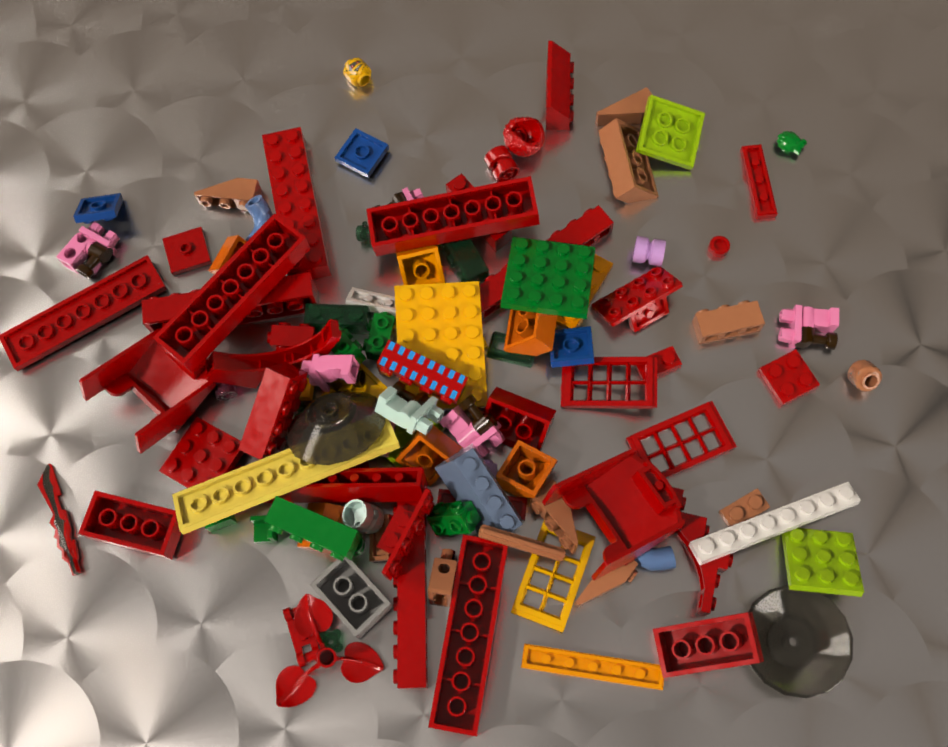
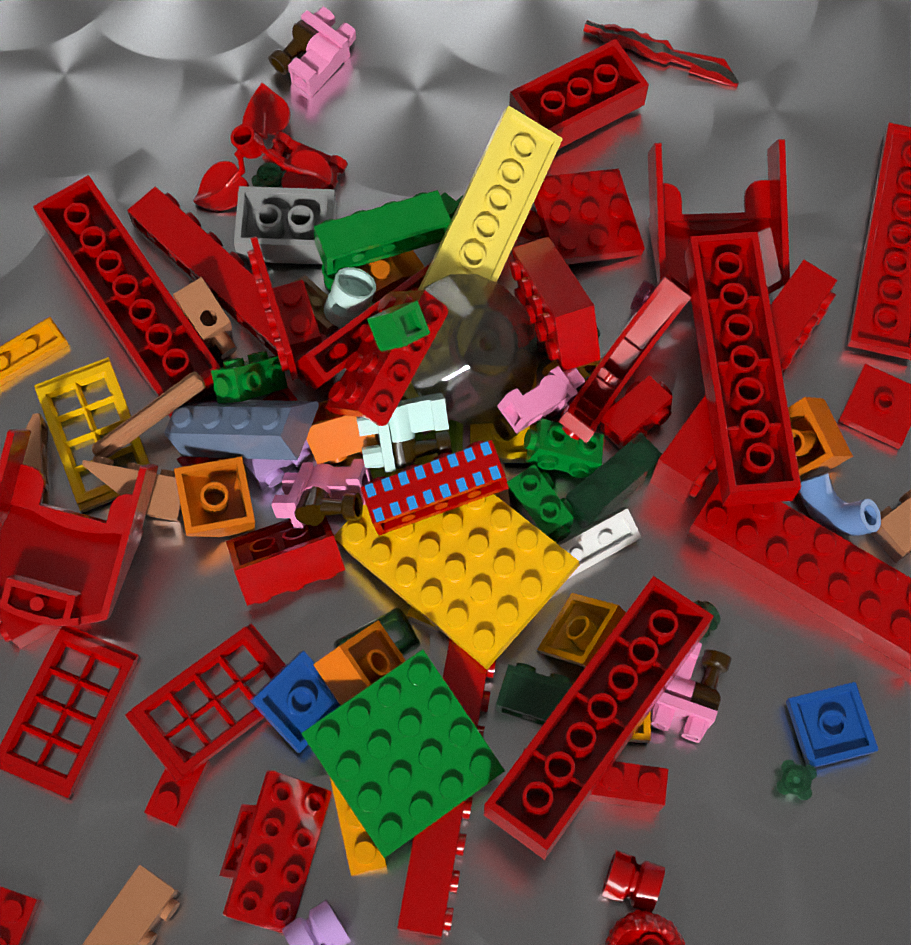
camera: 130 degrees right, 0 degrees up
none -> bright pink hips [268,6,356,97]
none -> red bracket [325,290,448,426]
none -> green panel [367,300,430,351]
none -> clear green plate [777,759,817,800]

